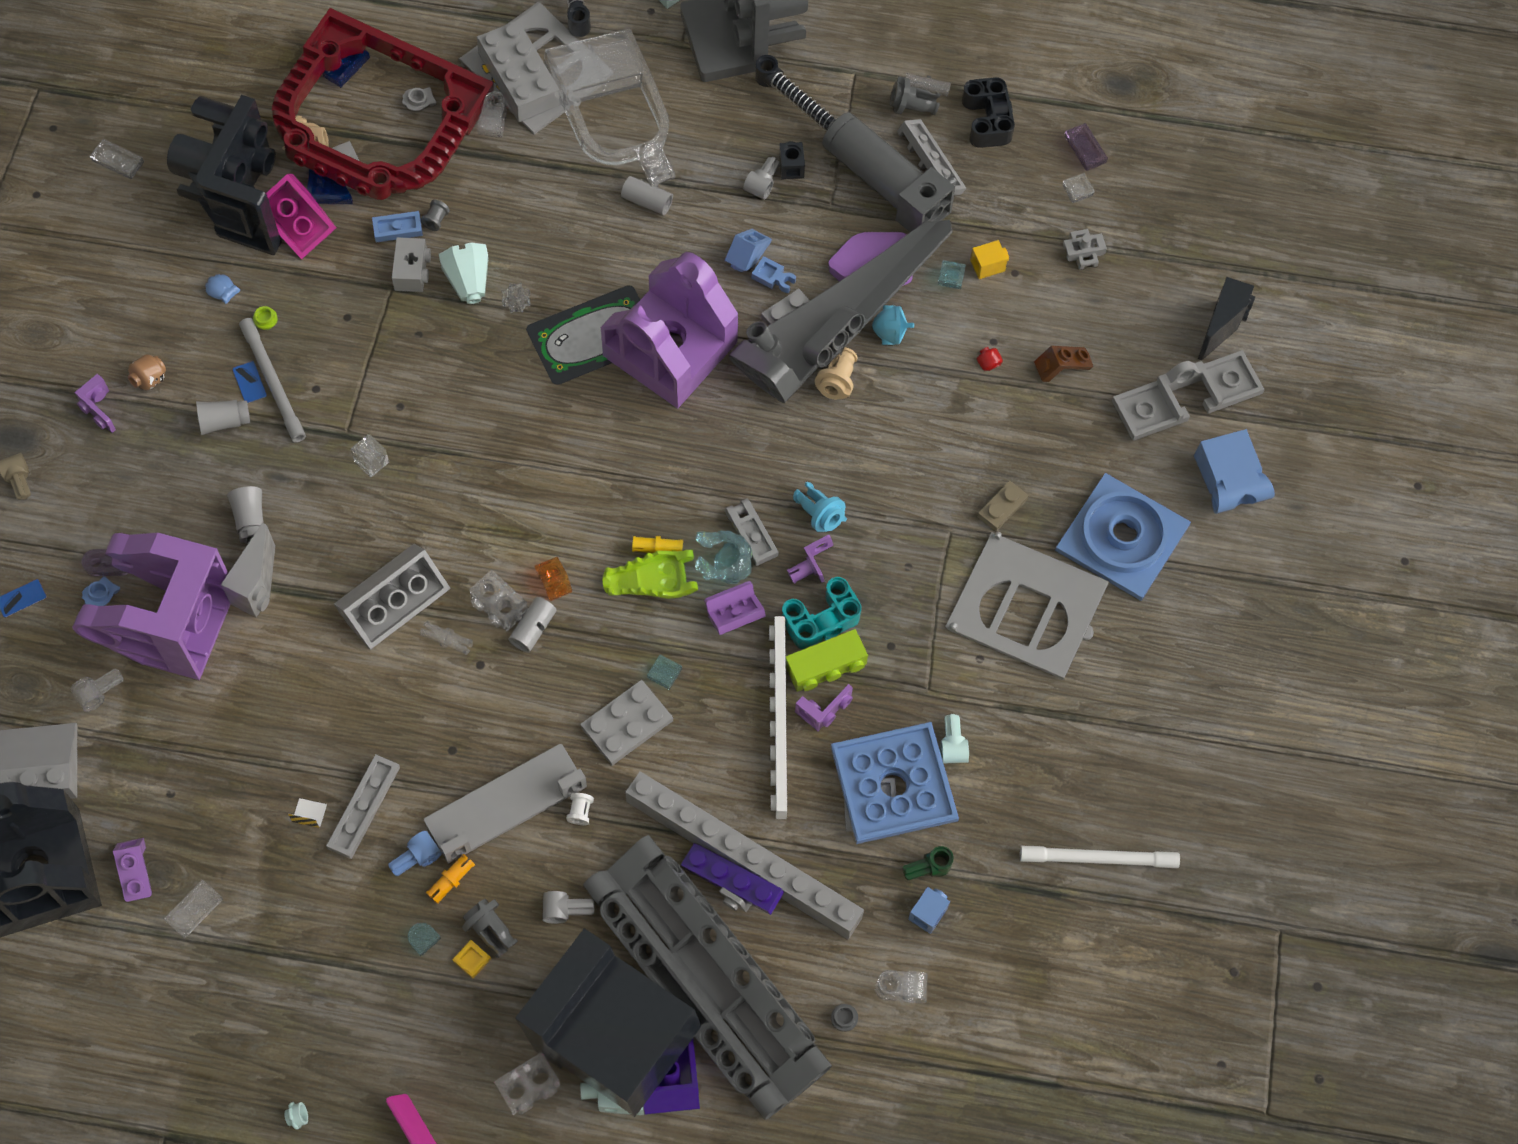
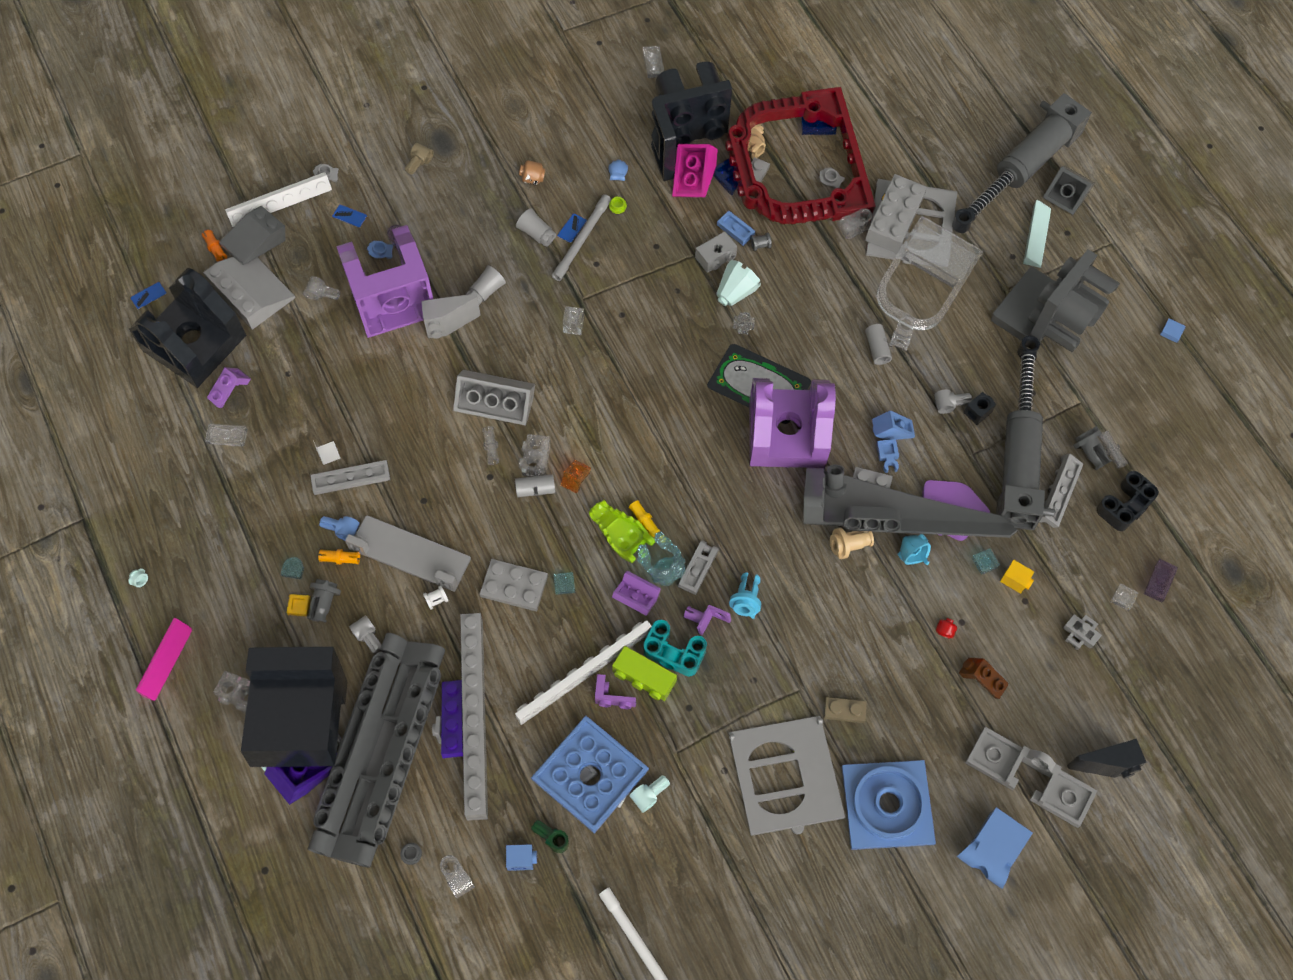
camera: 55 degrees right, 0 degrees up
medium lavender bracket [75,374,116,433] -> none

